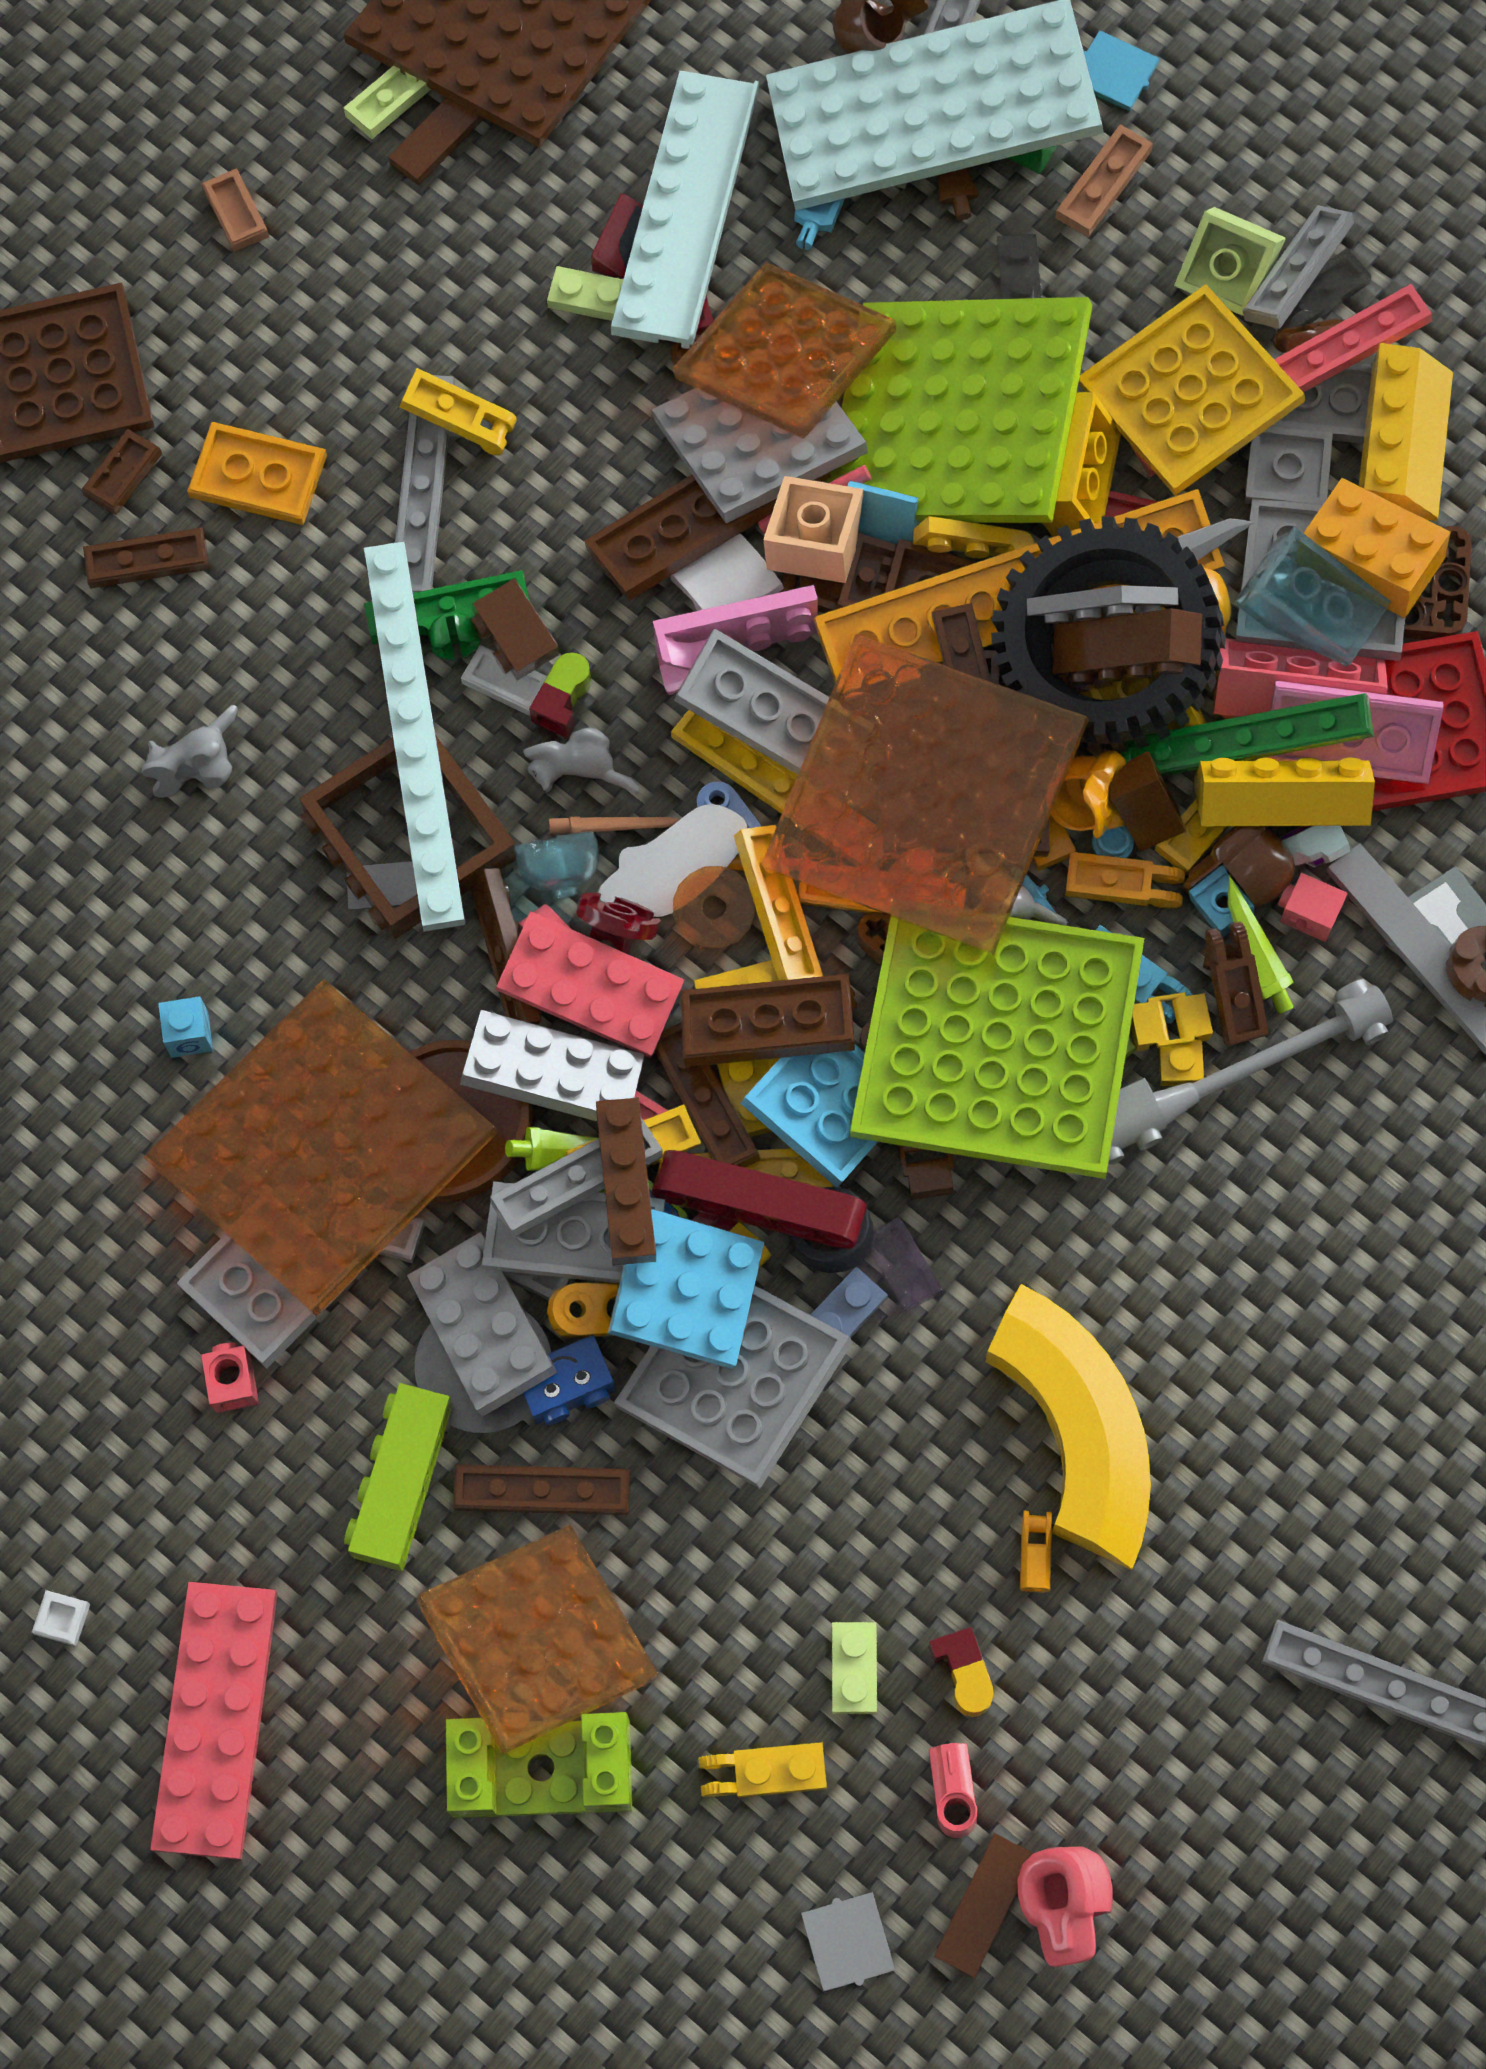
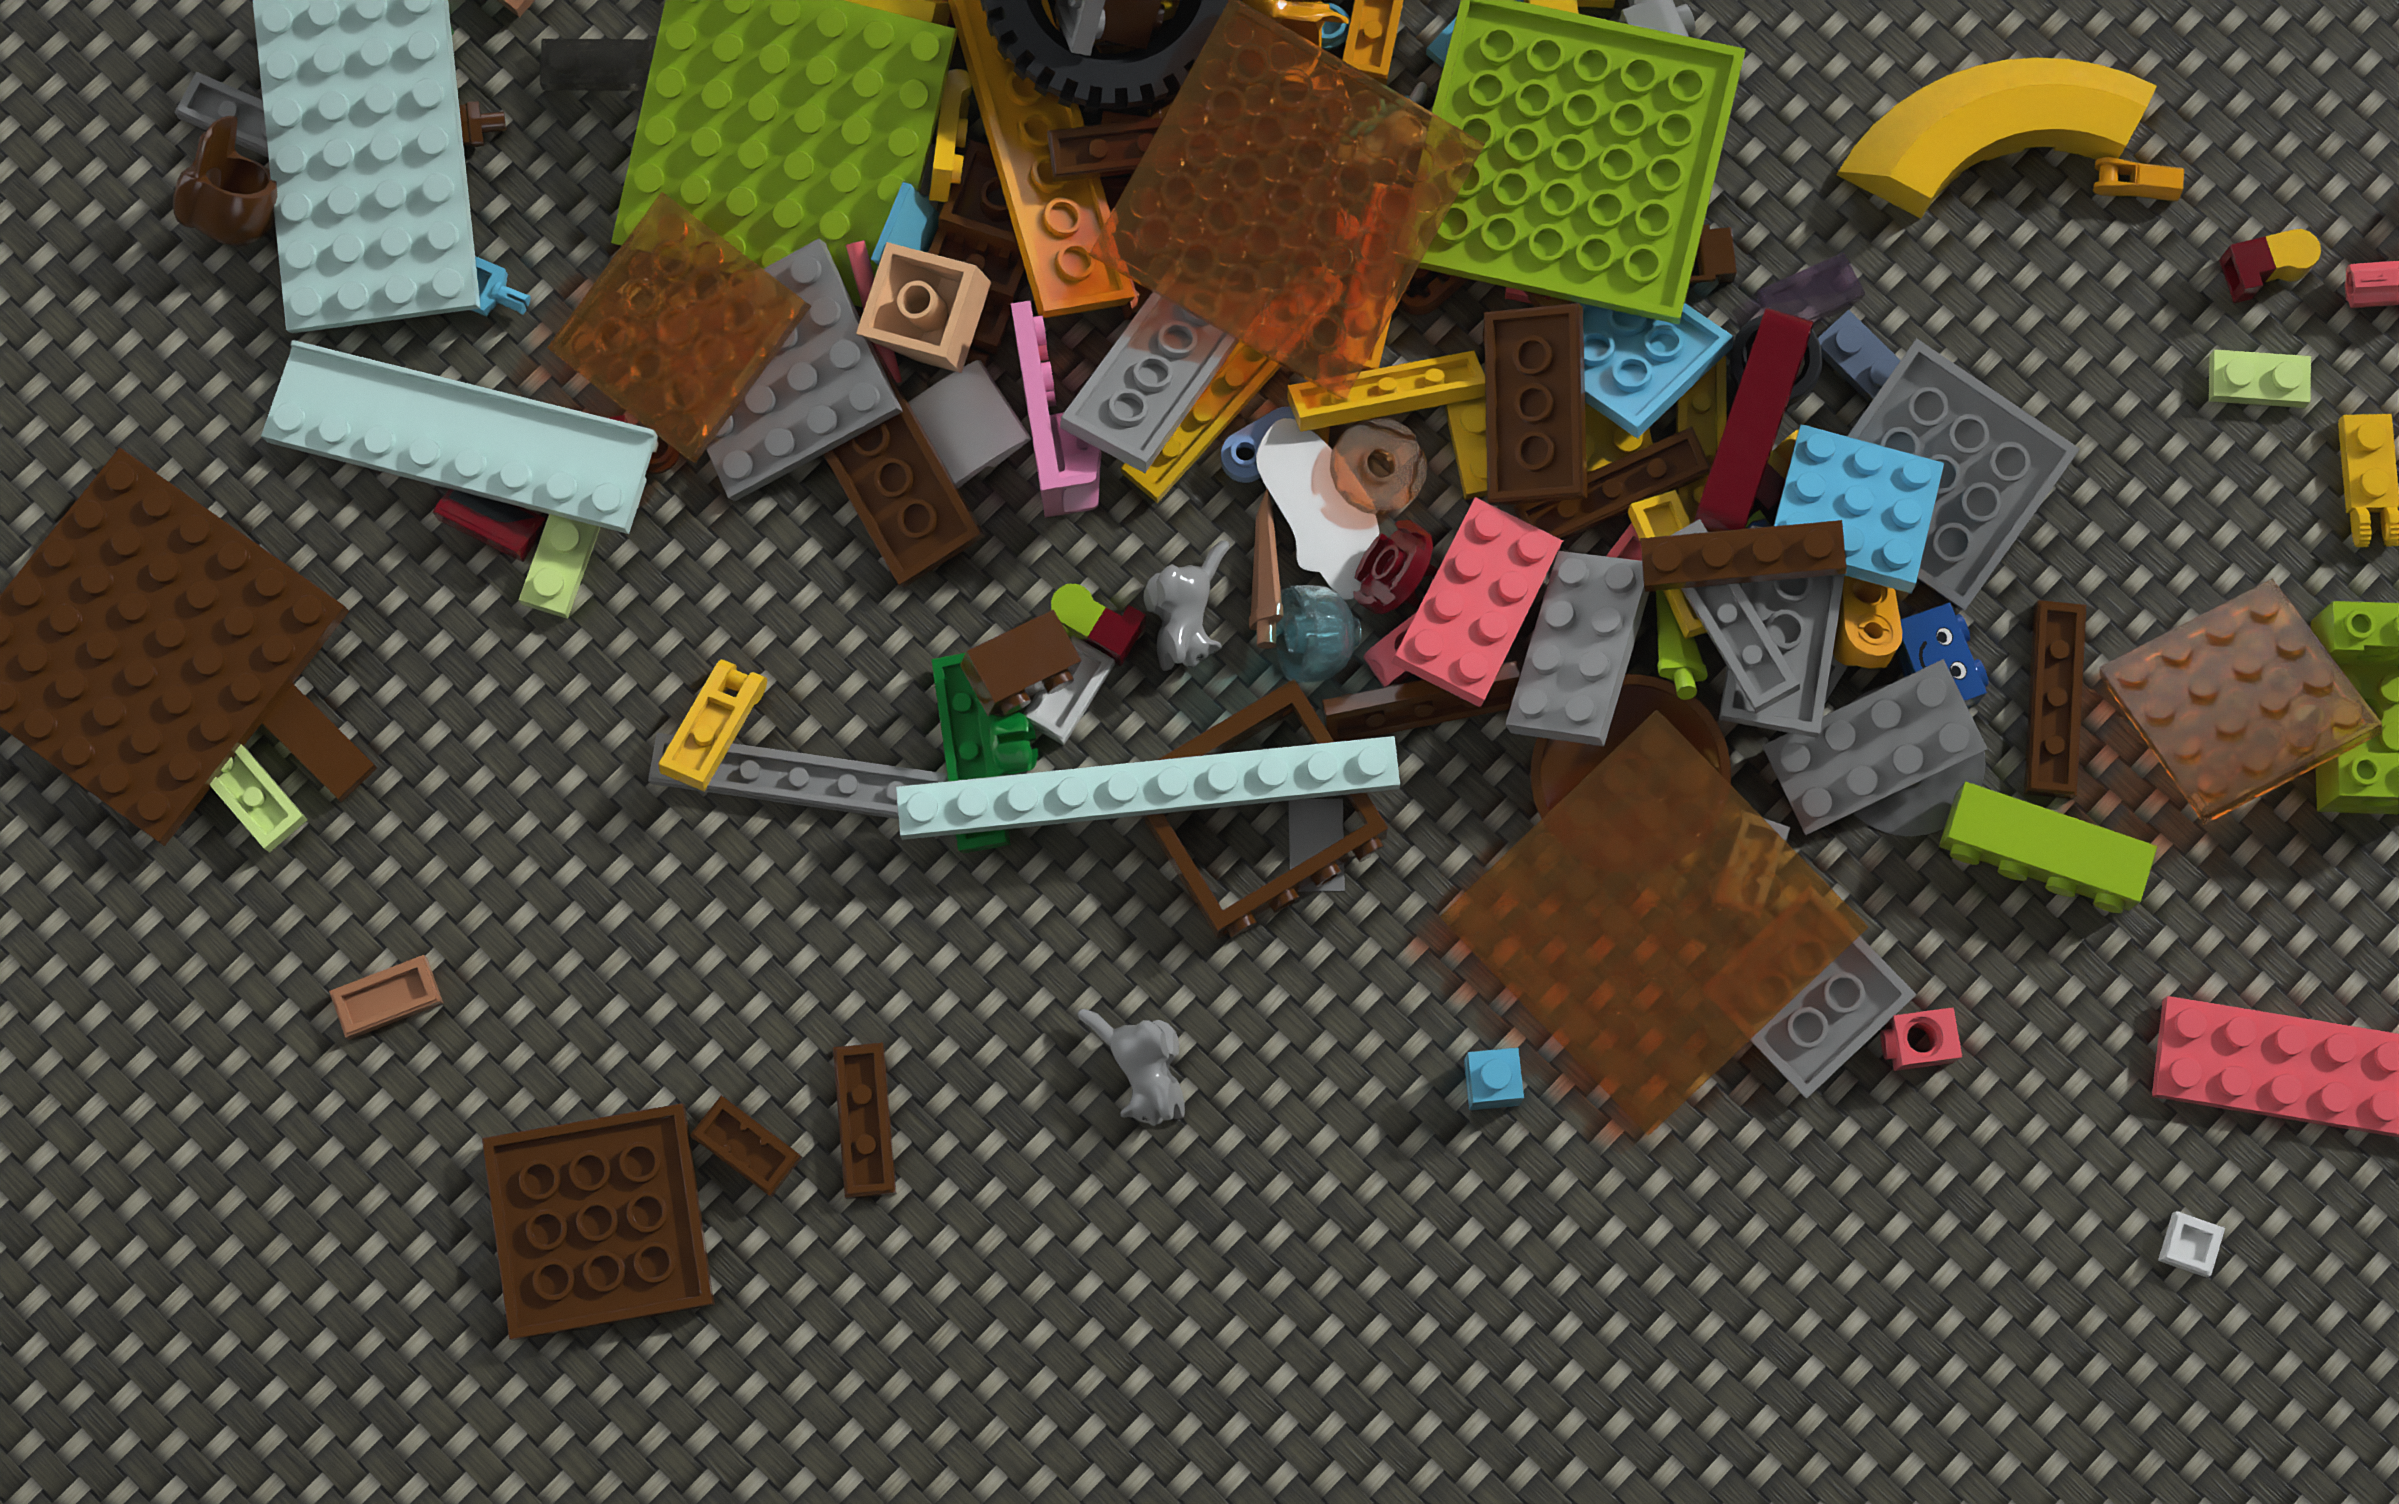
camera: 90 degrees left, 5 degrees up
light orange tile [187,422,327,525] -> none

